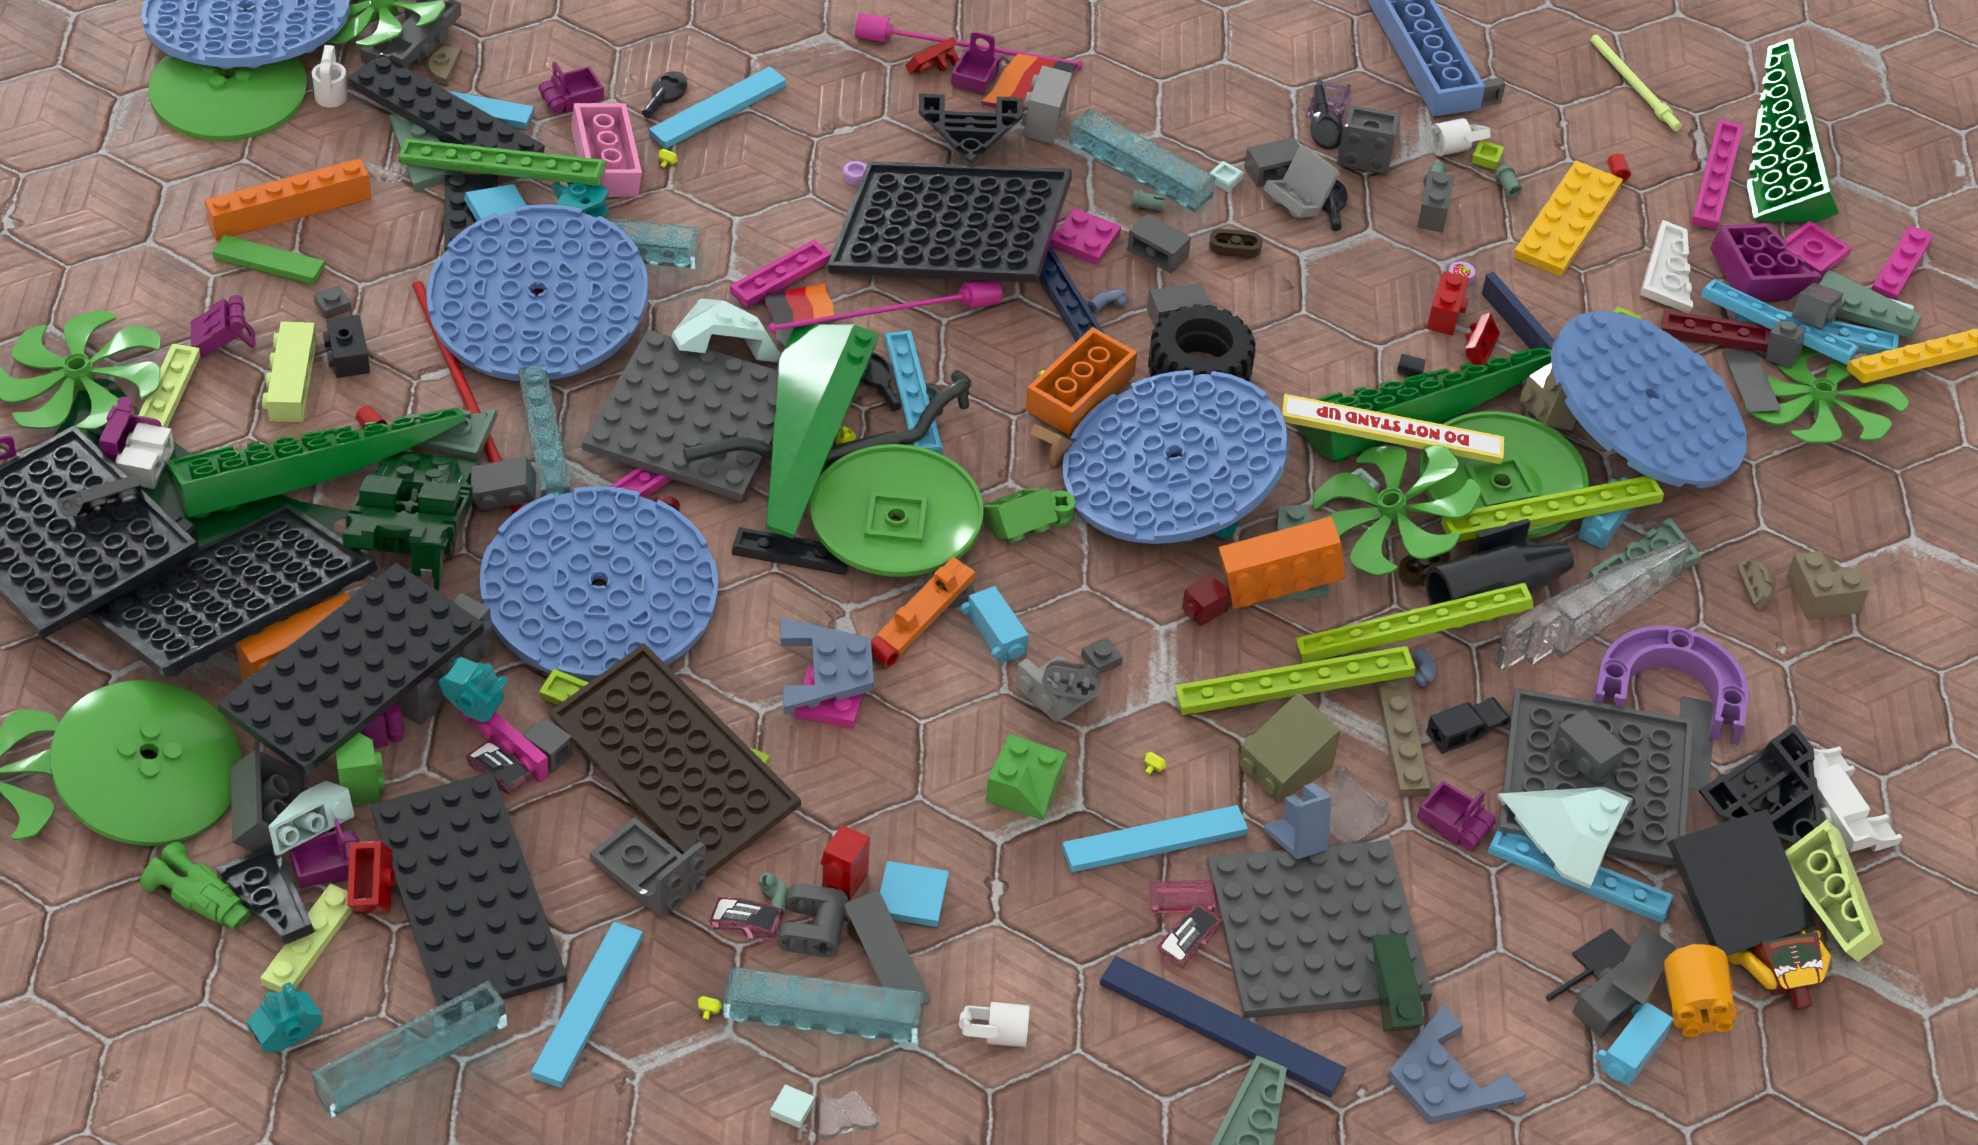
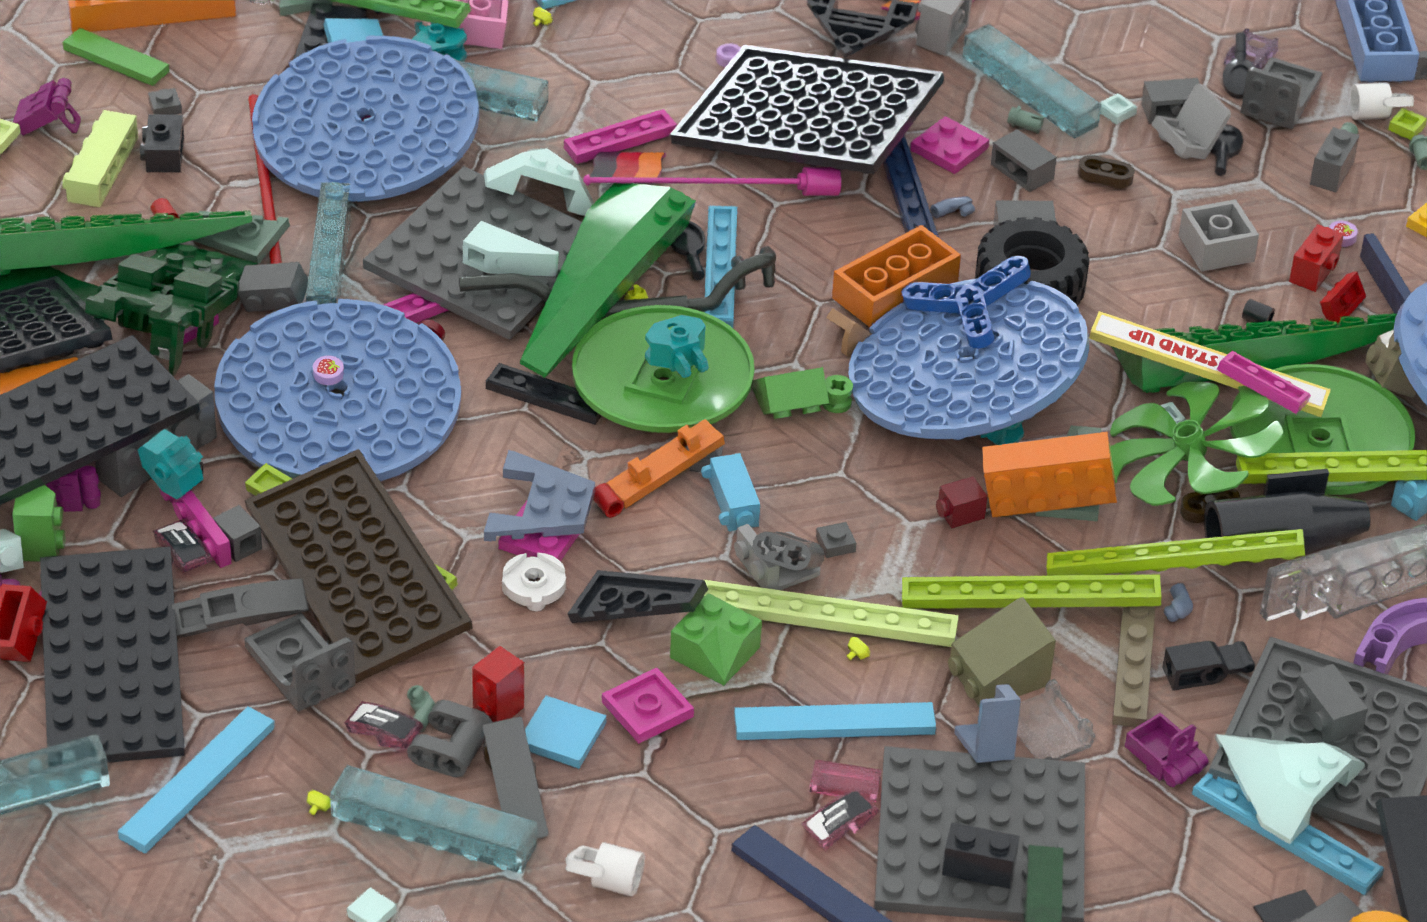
camera: 15 degrees right, 5 degrees down
none -> dark grey slope [171,578,309,638]
none -> lavender tile [313,356,344,385]
none -> light aqua slope [462,221,559,277]
none -> white plate [502,553,566,611]
none -> black wing [567,570,708,623]
none -> dark pink plate [602,667,694,744]
none -> teal hinge [645,315,709,378]
none -> yellowish green plate [704,580,959,647]
none -> blue piece [902,256,1031,349]
none -> black brick [942,822,1020,889]
none -> light grey brick [1179,199,1259,272]
none -> dark pink tile [1216,351,1311,414]

